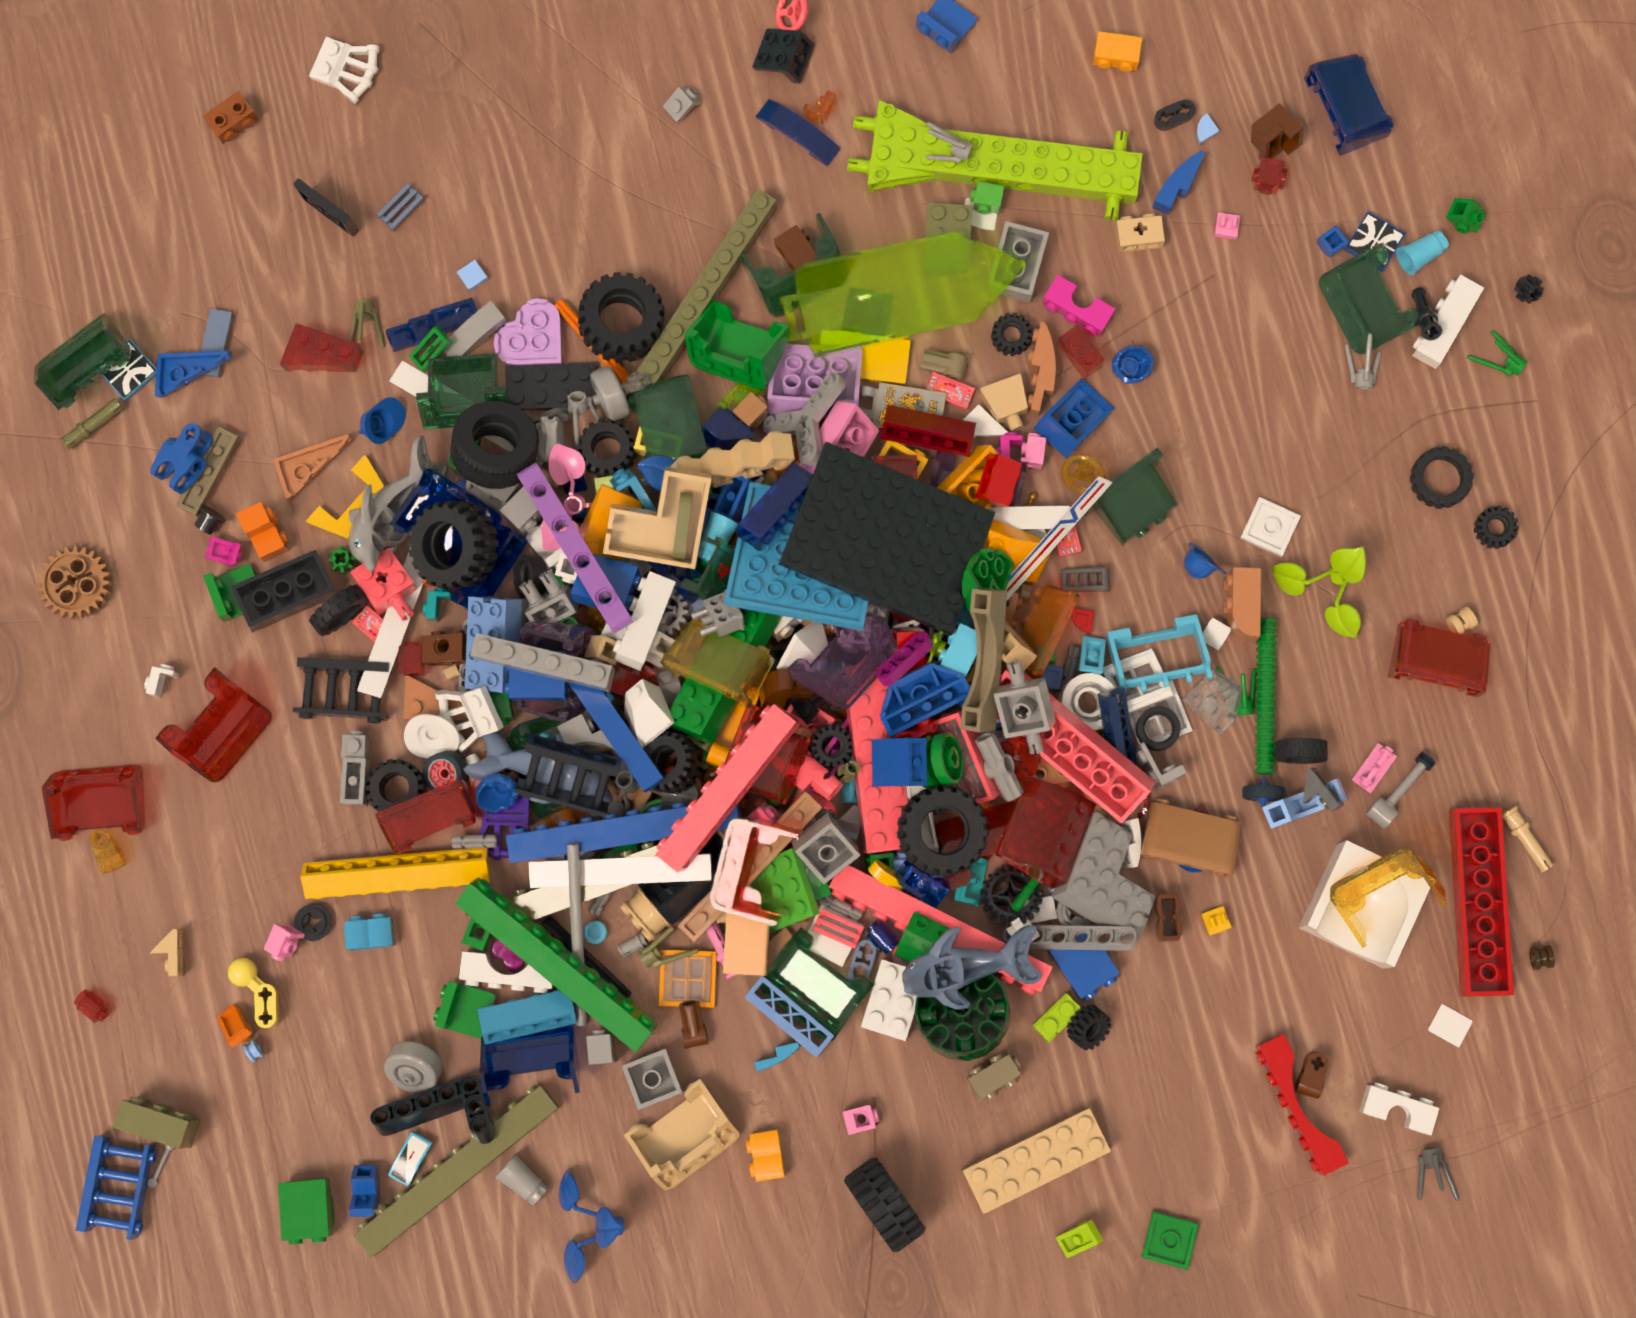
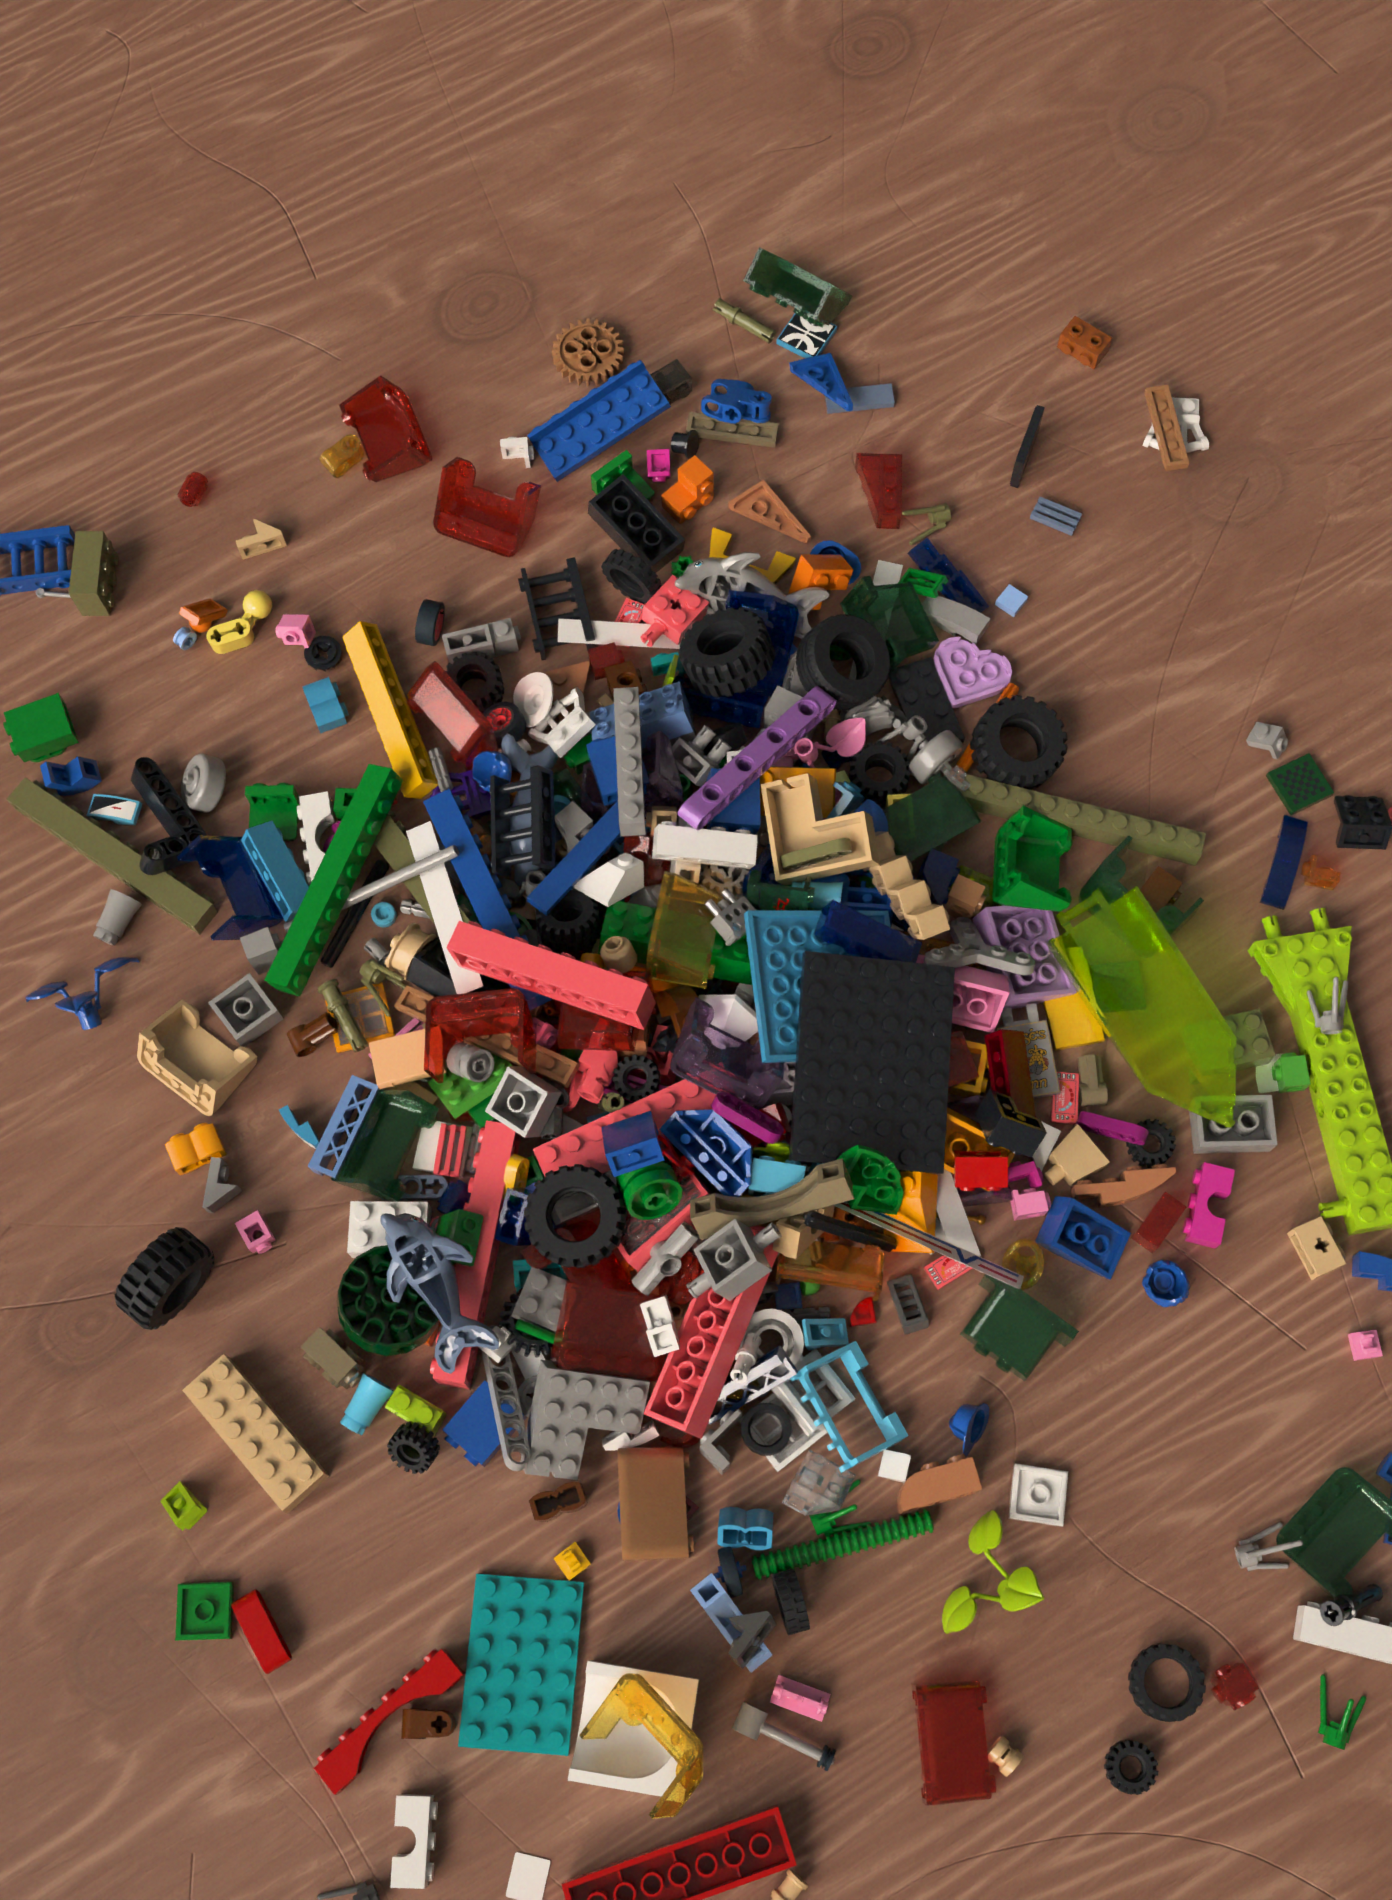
camera: 70 degrees right, 10 degrees down
none -> light grey slope [202,1157,242,1213]
none -> red beam [231,1589,292,1675]
none -> olive pin [317,979,369,1053]
none -> medium azure plant [340,1373,394,1435]
none -> black wheel [415,599,445,646]
none -> light grey wheel [447,1043,494,1082]
none -> teal plate [458,1574,585,1756]
none -> light grey plate [511,1266,580,1335]
none -> blue bracket [527,360,671,482]
none -> tan head [600,936,637,974]
none -> white slope [640,1295,680,1357]
none -> clear smoke brick [650,359,692,405]
none -> lime piece [662,654,679,687]
none -> dark azure brick [717,1507,774,1550]
none -> white pin [730,1333,762,1383]
none -> orange brick [788,554,853,610]
none -> black axle [803,1210,897,1252]
none -> black brick [975,1089,1047,1158]
none -> magenta beam [1076,1111,1149,1145]
none -> medium nougat plate [1144,385,1189,471]
none -> clear red brick [1210,1663,1259,1711]
none -> dark green tile [1266,753,1334,815]

